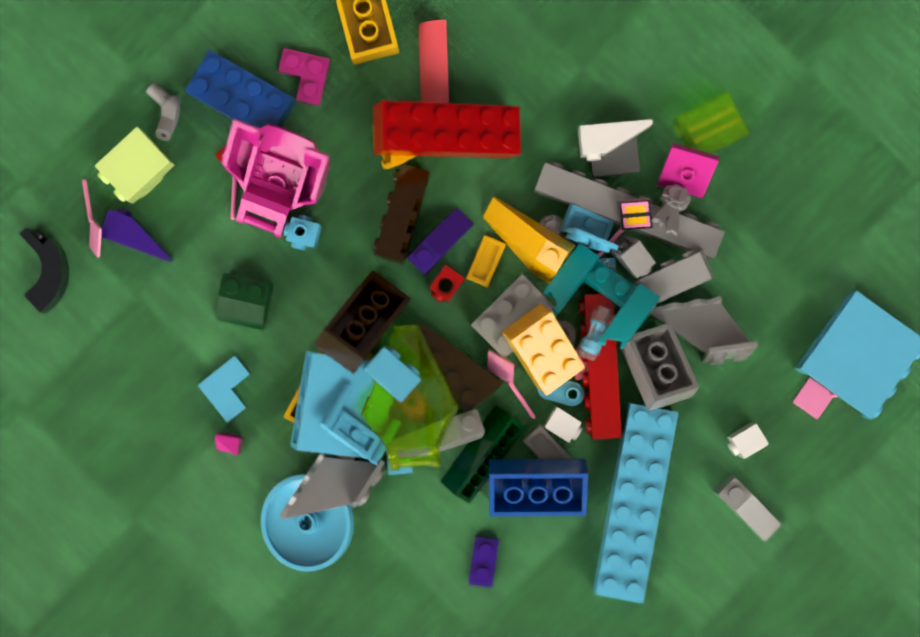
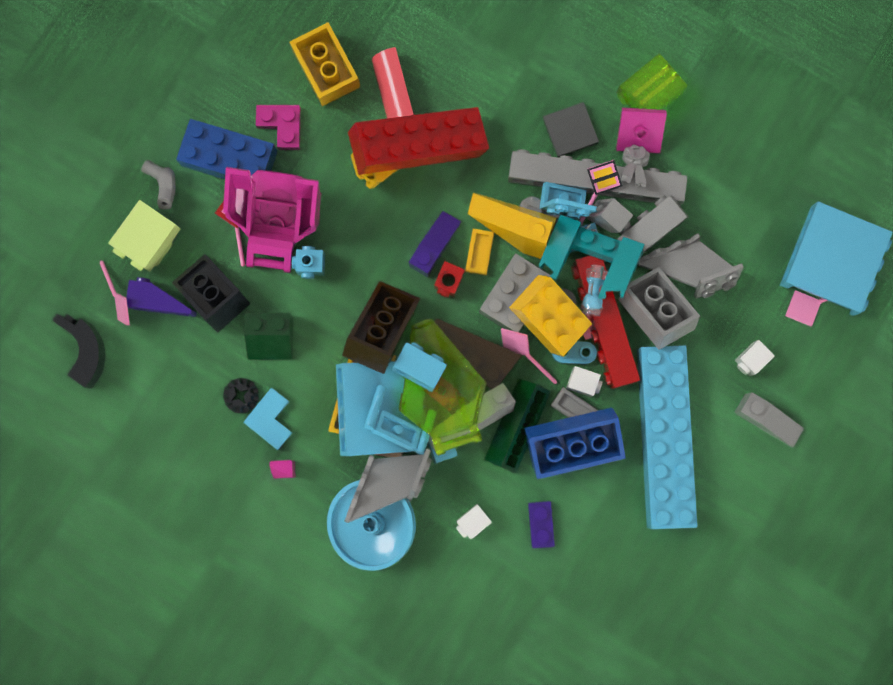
camera: 10 degrees left, 5 degrees down
dark brown wedge [373,164,430,265] -> none
white slope [578,119,653,161] -> none
none -> black slope [172,254,251,333]
none -> black gear [222,378,259,413]
none -> white brick [456,504,492,539]

